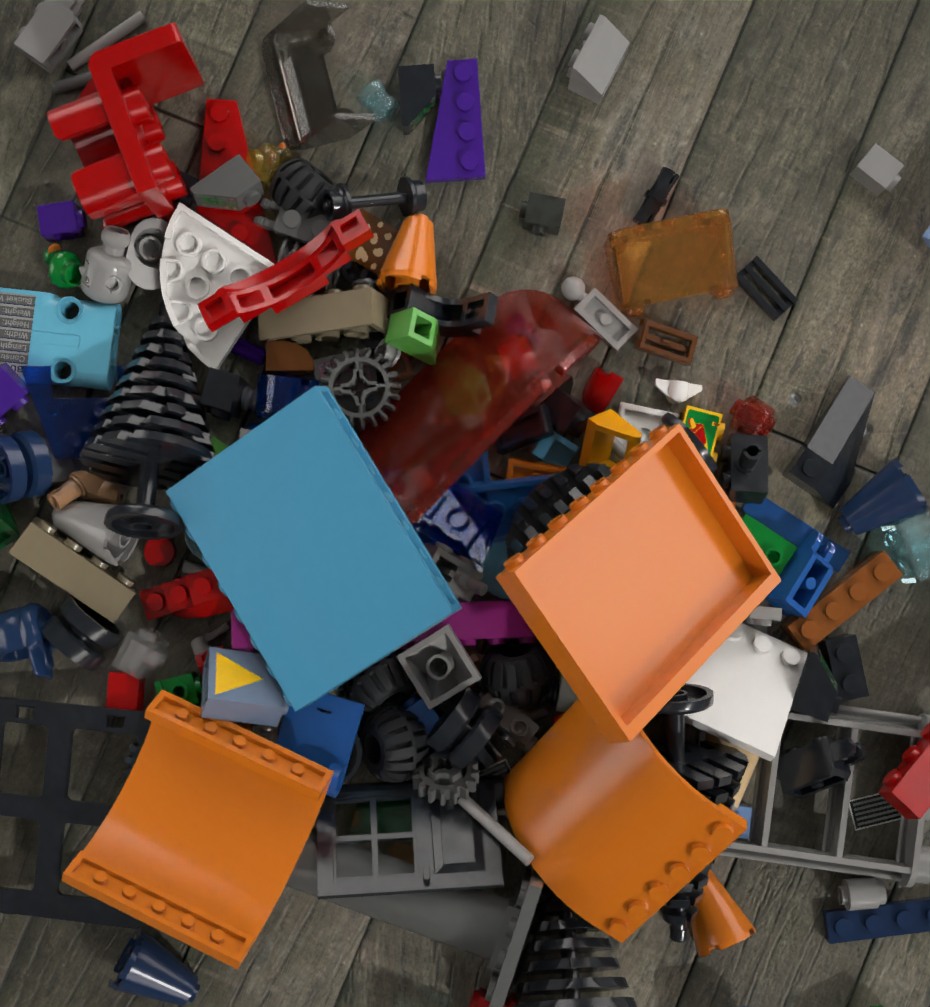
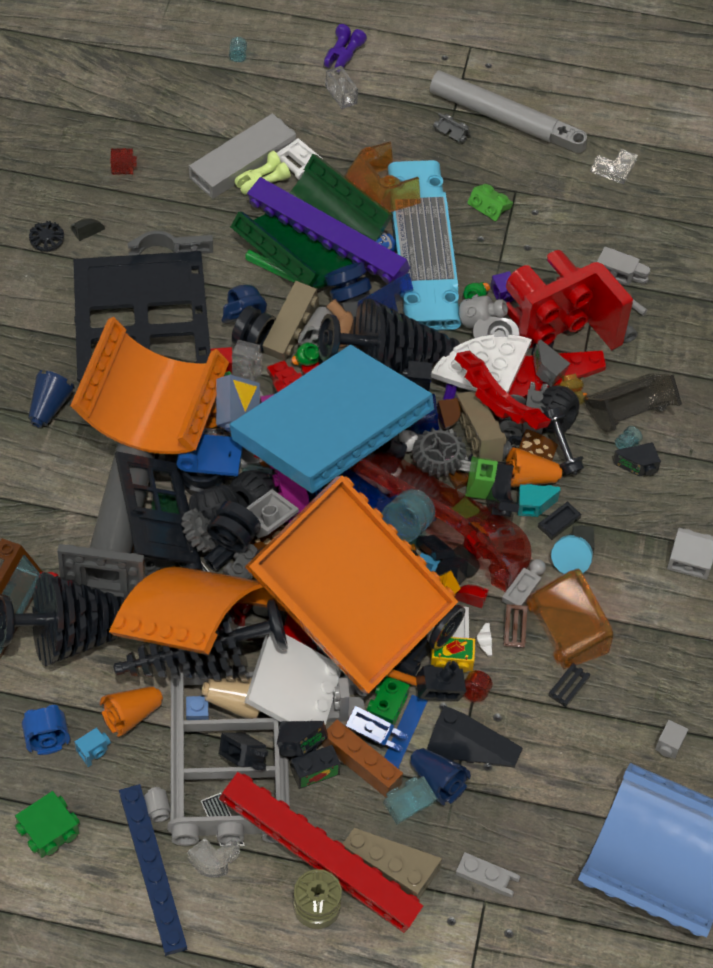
camera: 75 degrees right, 30 degrees down
dark purple wing [426,58,486,183] -> none
light grey bar [457,797,534,866] -> none
black pin [632,167,679,230] -> none
none -> dark azure brick [74,727,111,767]
none -> green animal [292,342,320,366]
none -> clear light blue wheel [382,489,435,542]
none -> teal slope [518,484,560,517]
none -> black tile [538,501,582,540]
none -> medium azure tile [551,535,593,576]

